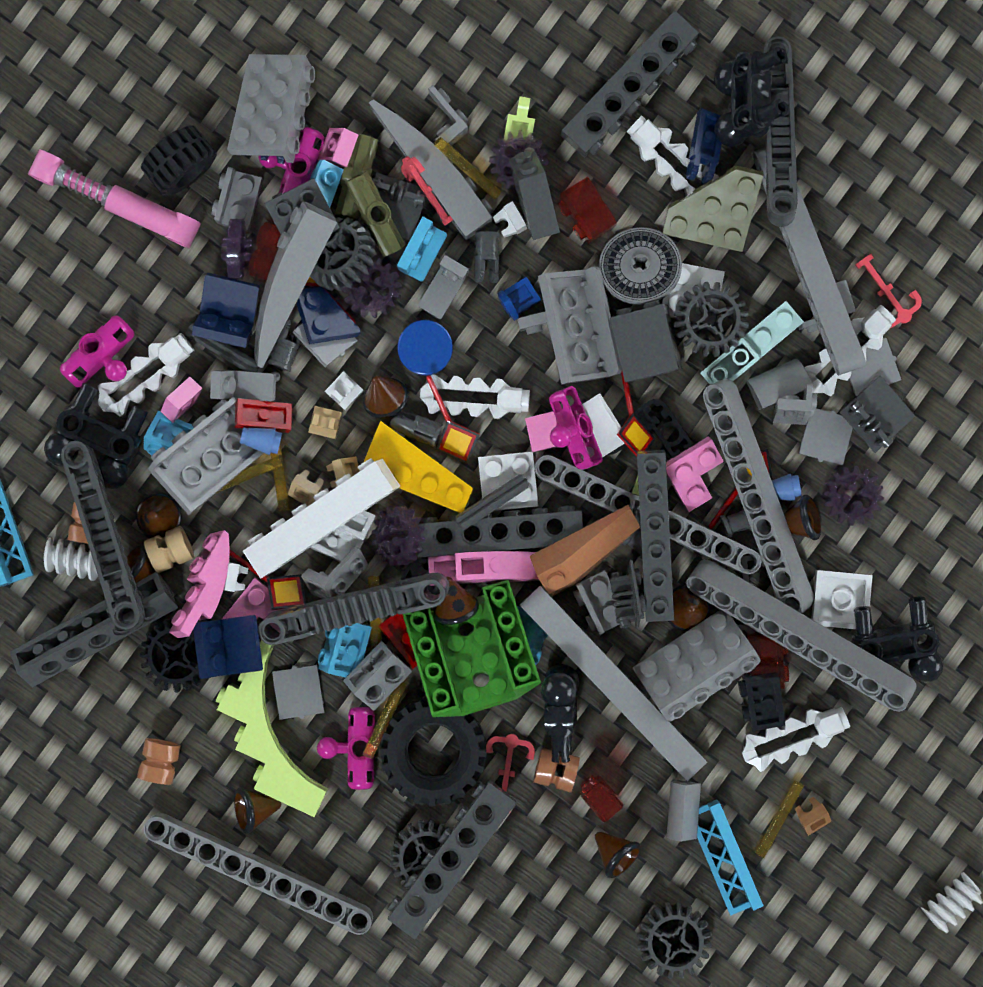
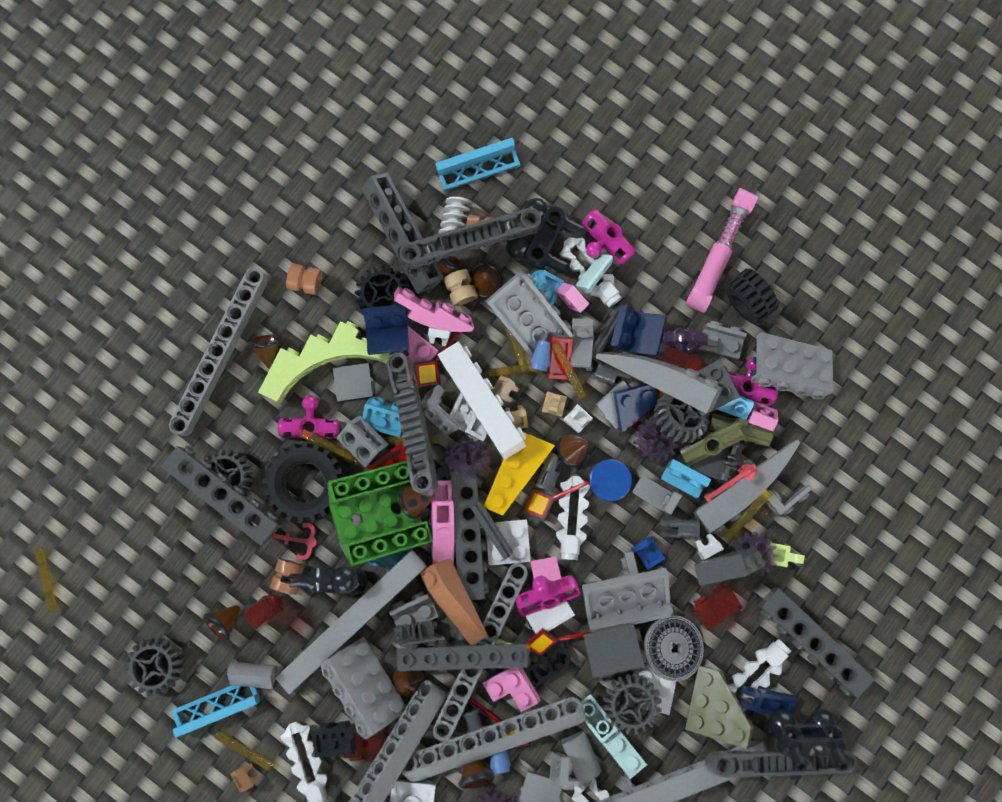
camera: 90 degrees right, 5 degrees down
none -> clear yellow bar [552,342,586,399]
none -> light aqua slope [576,254,613,294]

